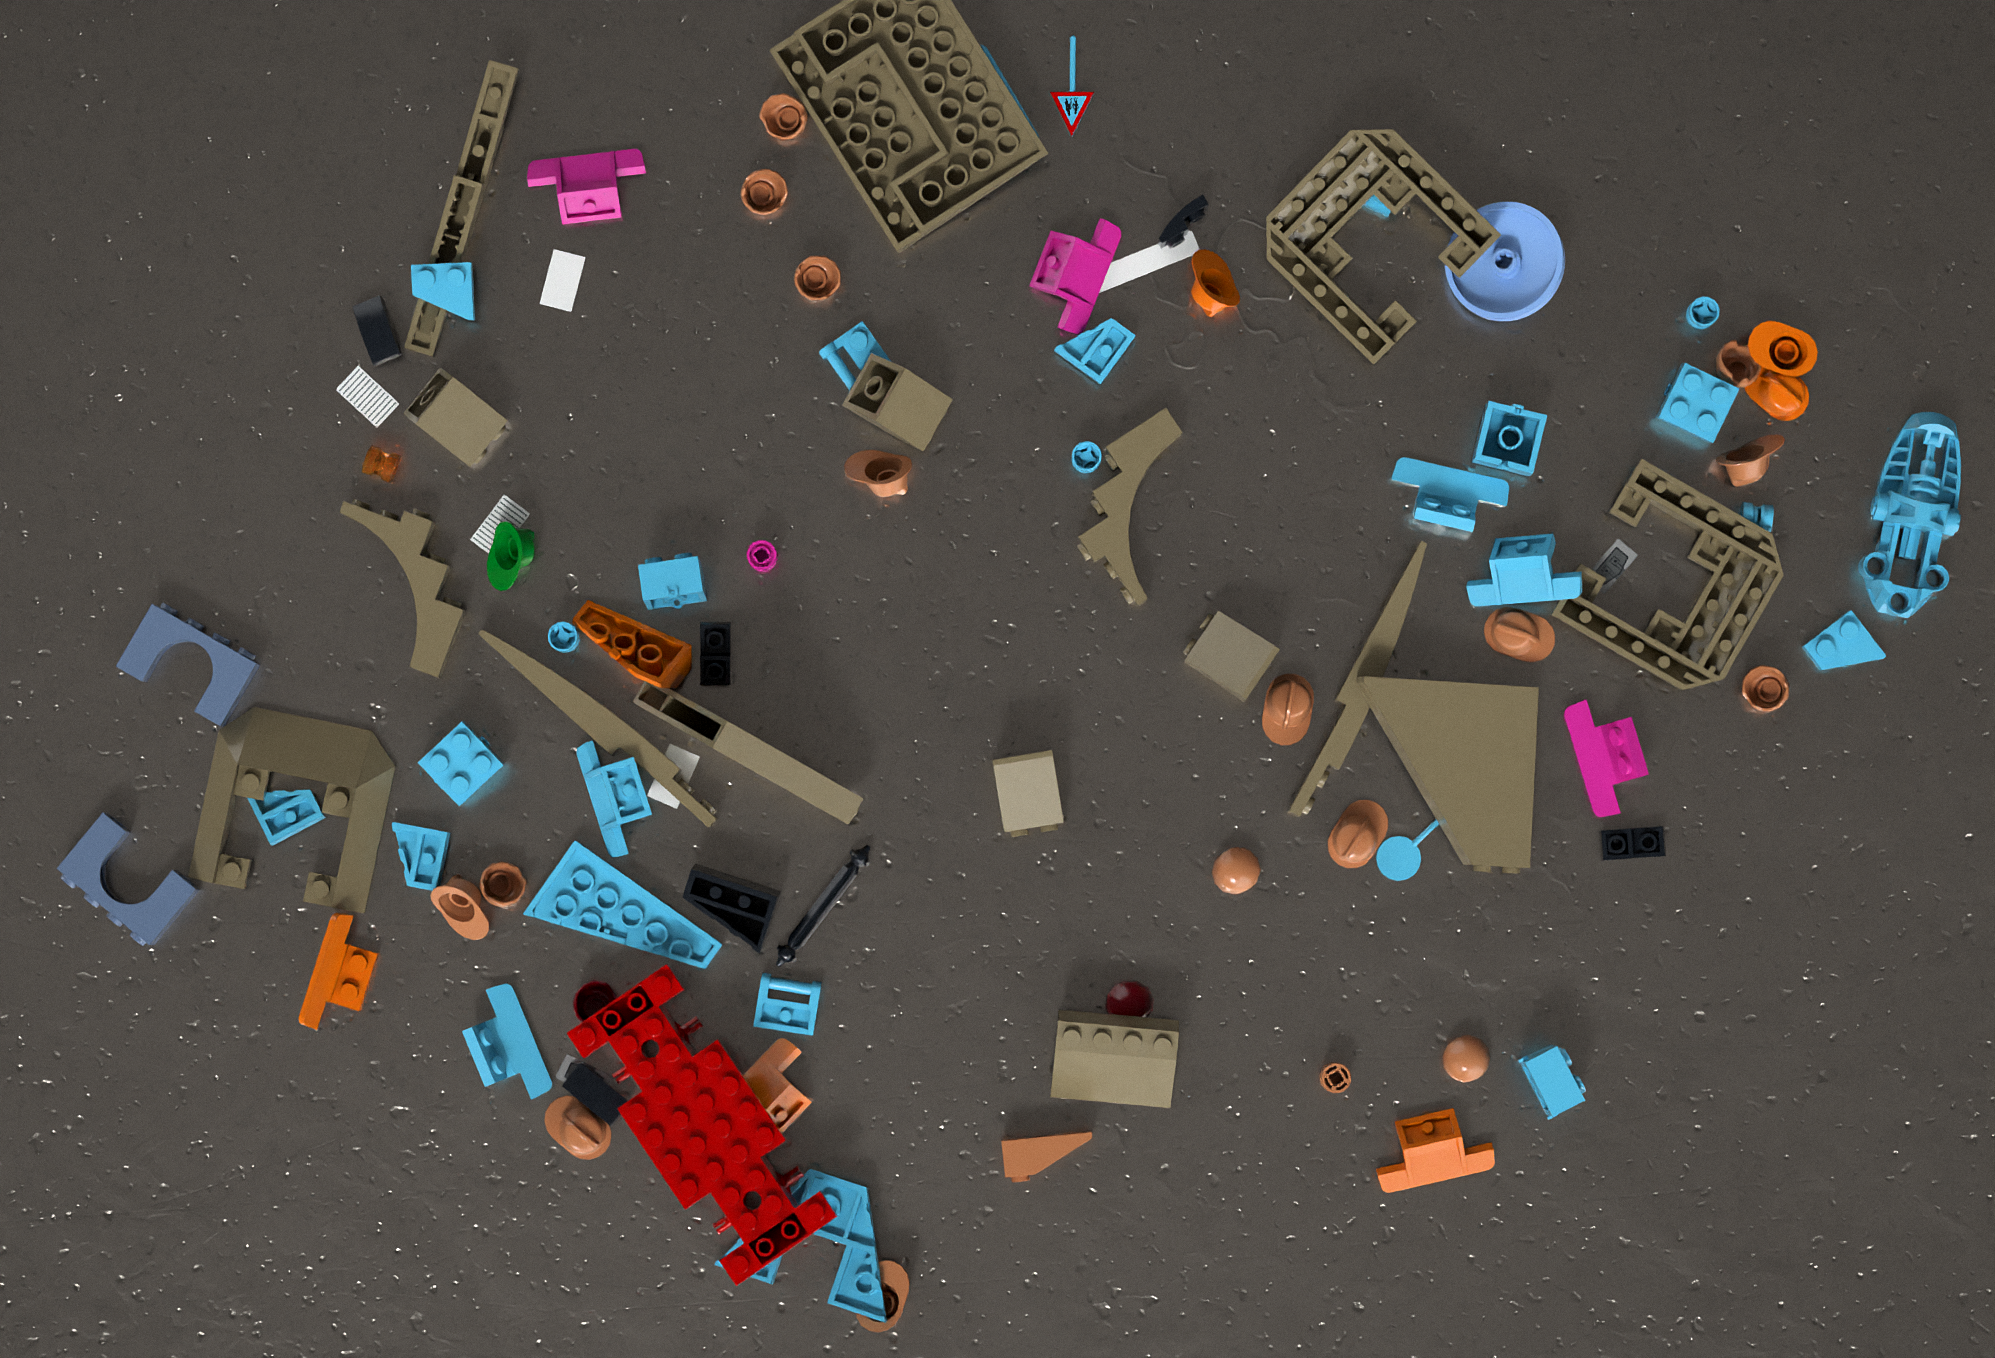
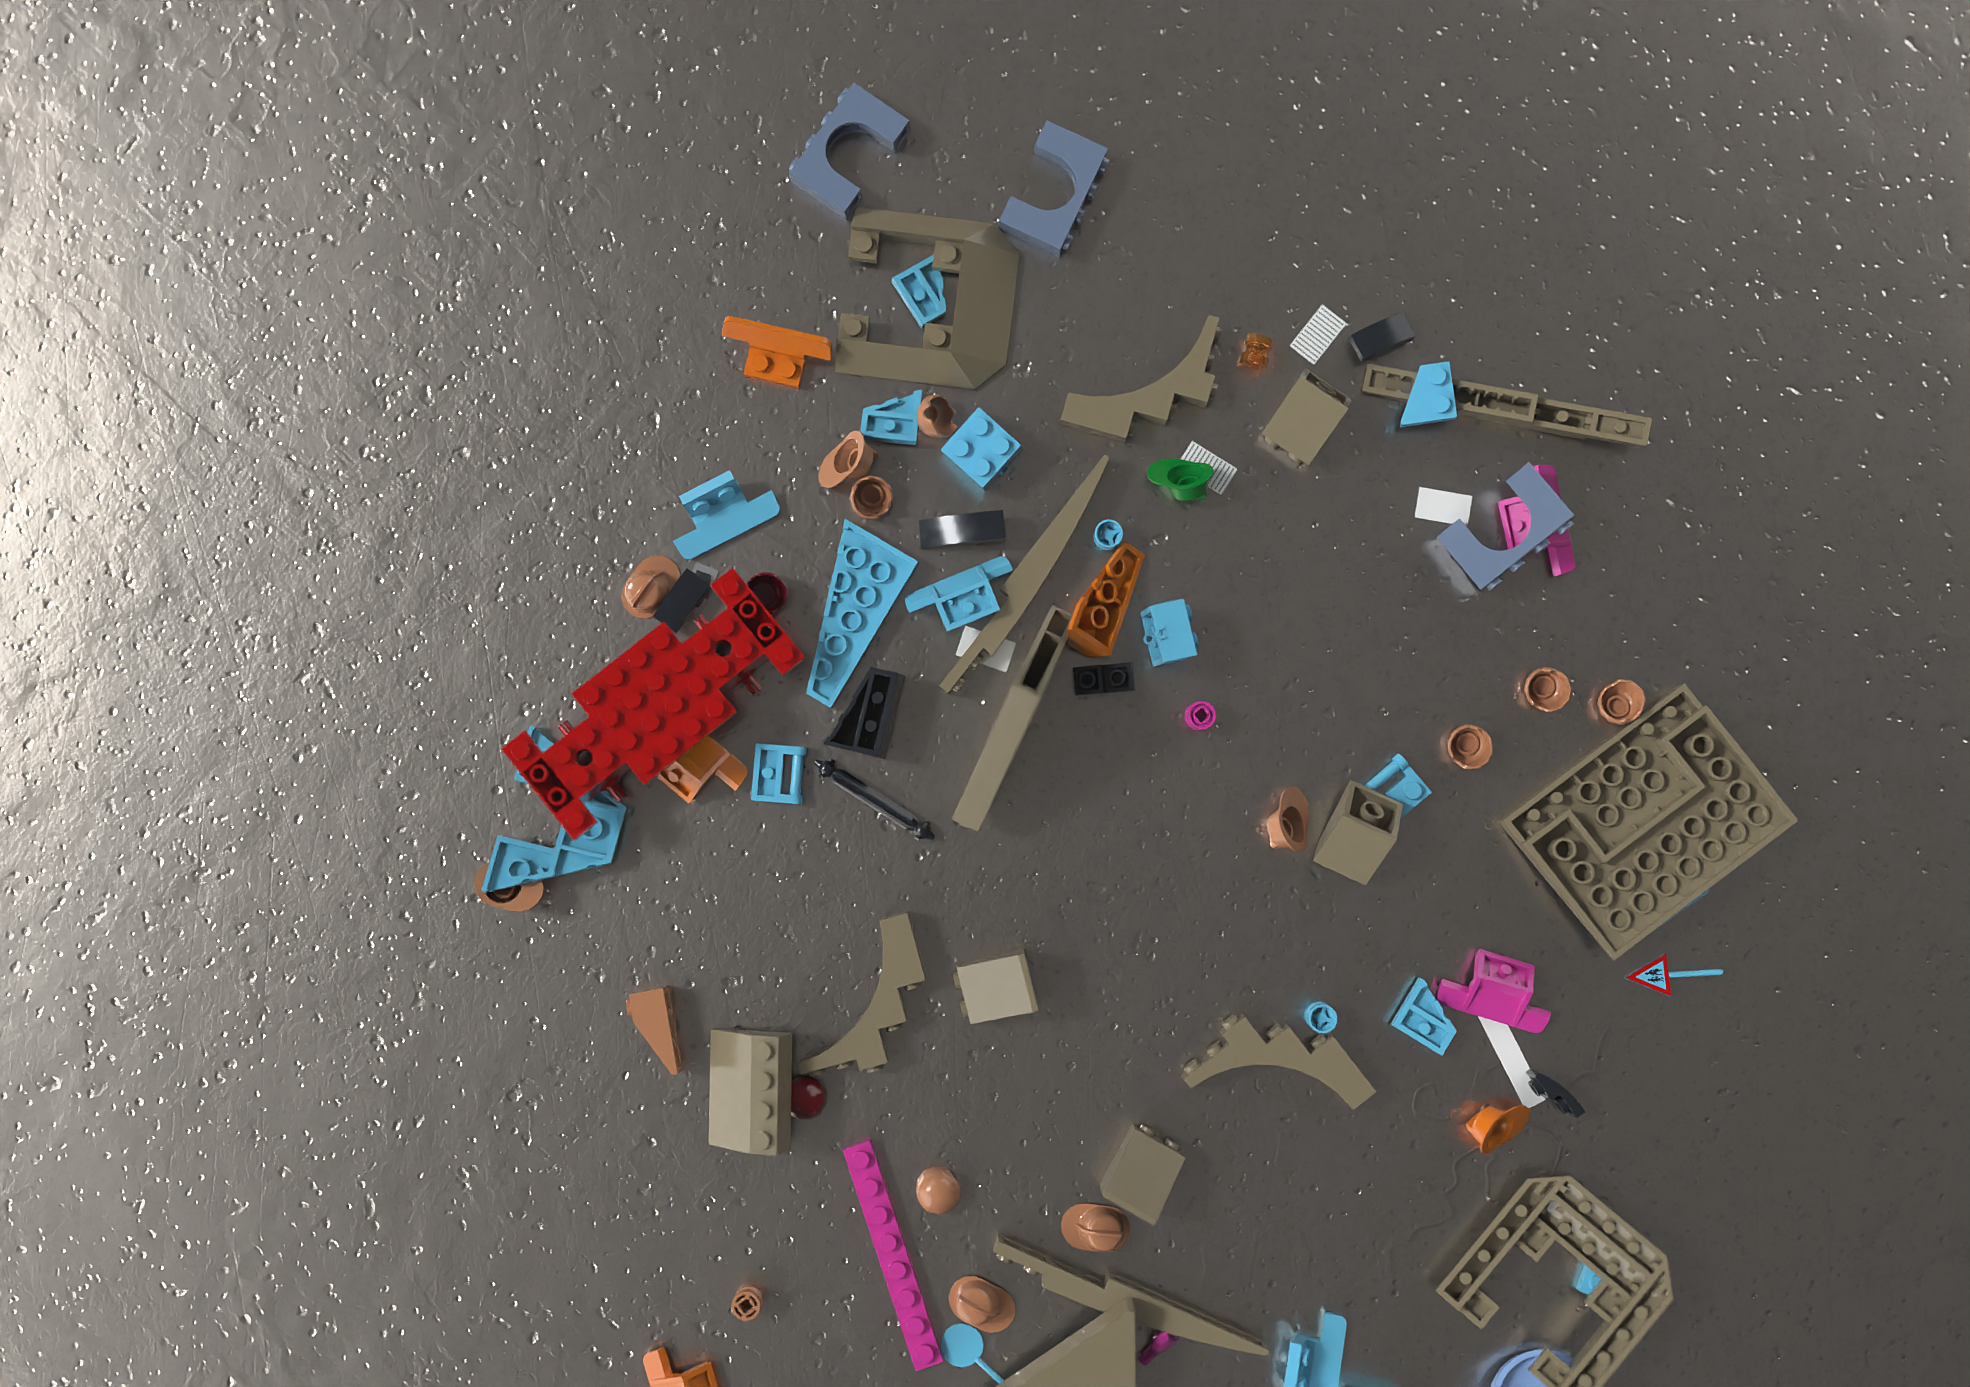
camera: 90 degrees right, 0 degrees up
none -> dark tan arch [798,911,926,1077]
none -> dark pink plate [843,1139,943,1371]
none -> nougat hair [917,394,958,438]
none -> black slope [919,510,1005,549]
none -> dark pink rock [1138,1331,1179,1366]
none -> sand blue arch [1437,462,1575,591]

